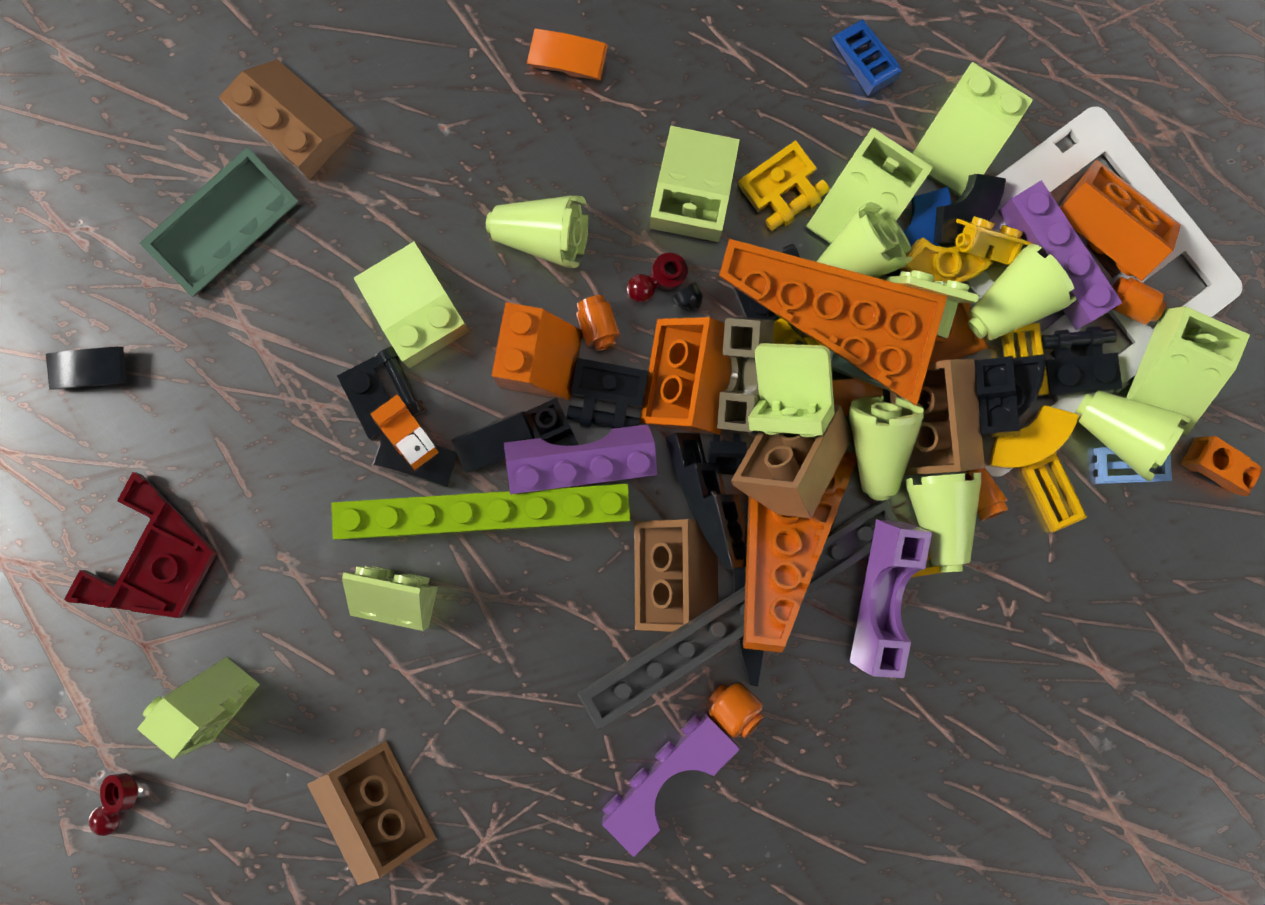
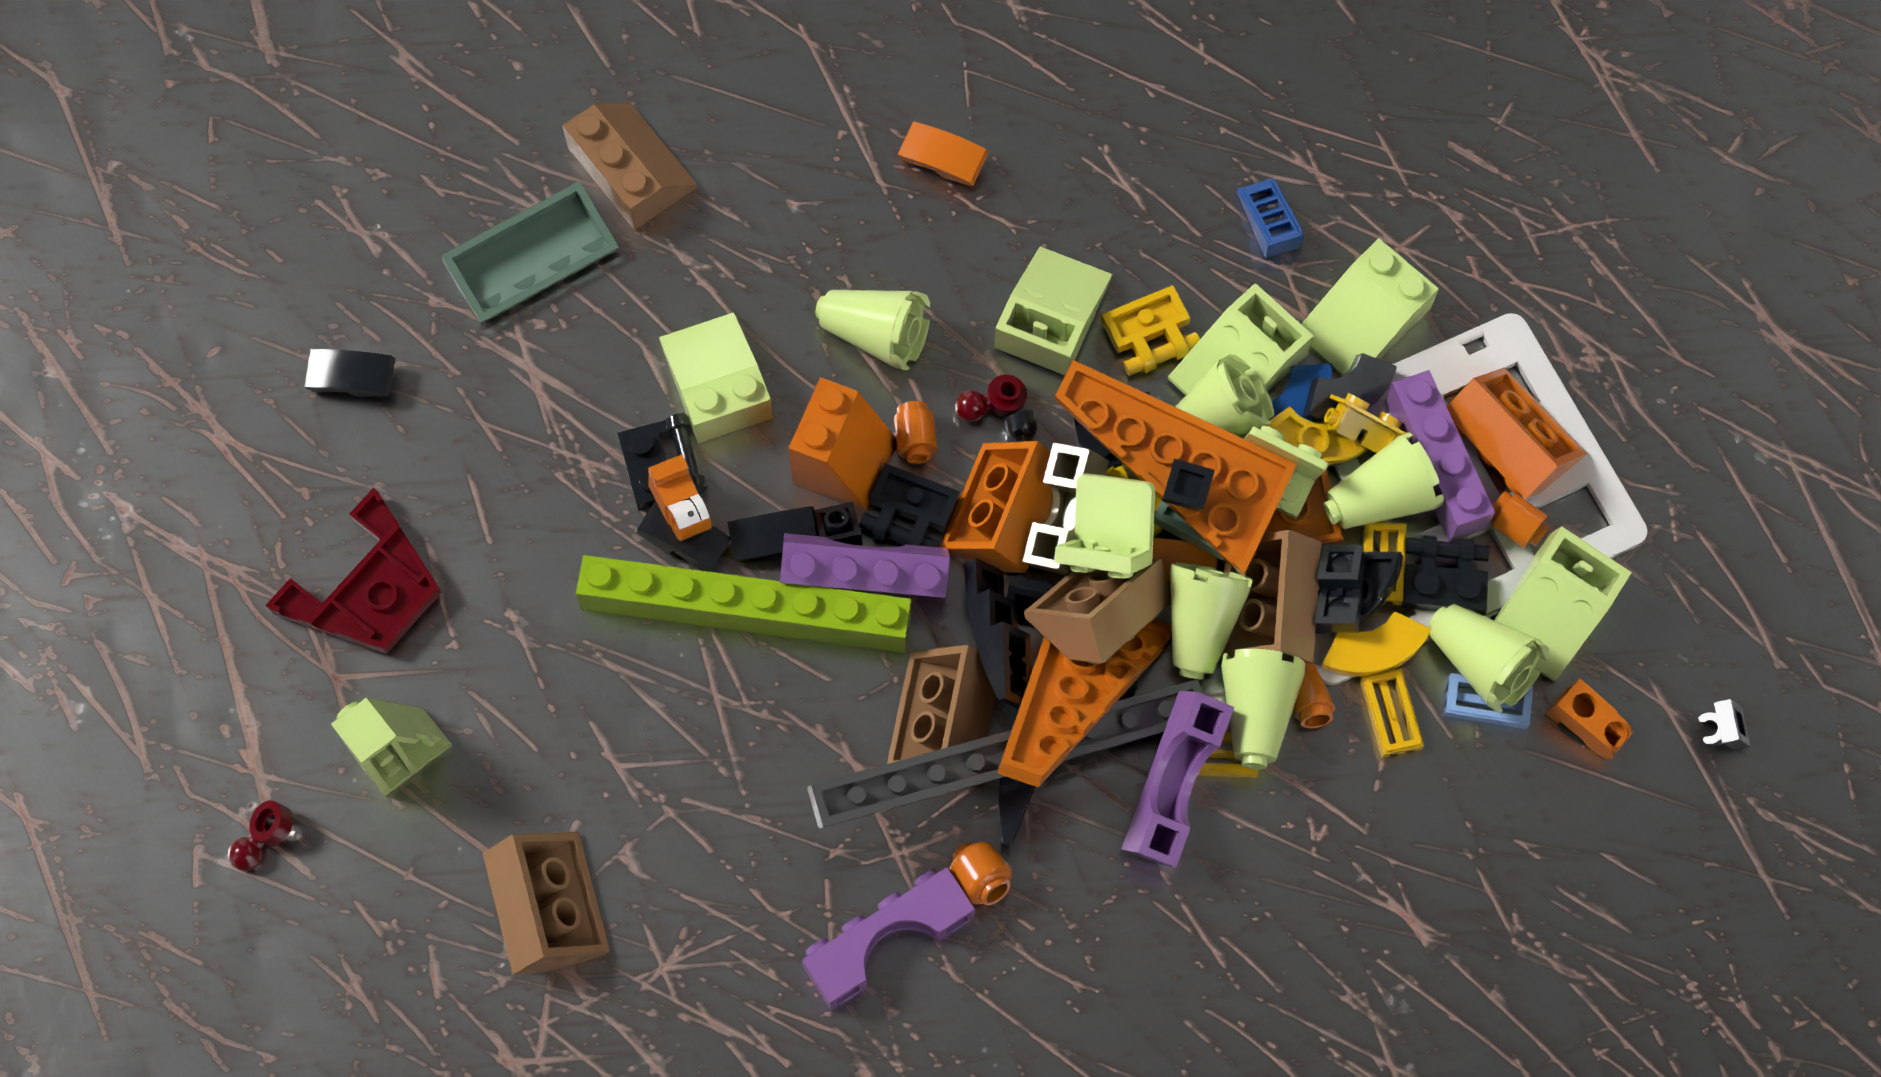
camera: 15 degrees right, 15 degrees down
yellowish green slope [342,566,438,631] -> none
none -> black tile [1162,458,1215,513]

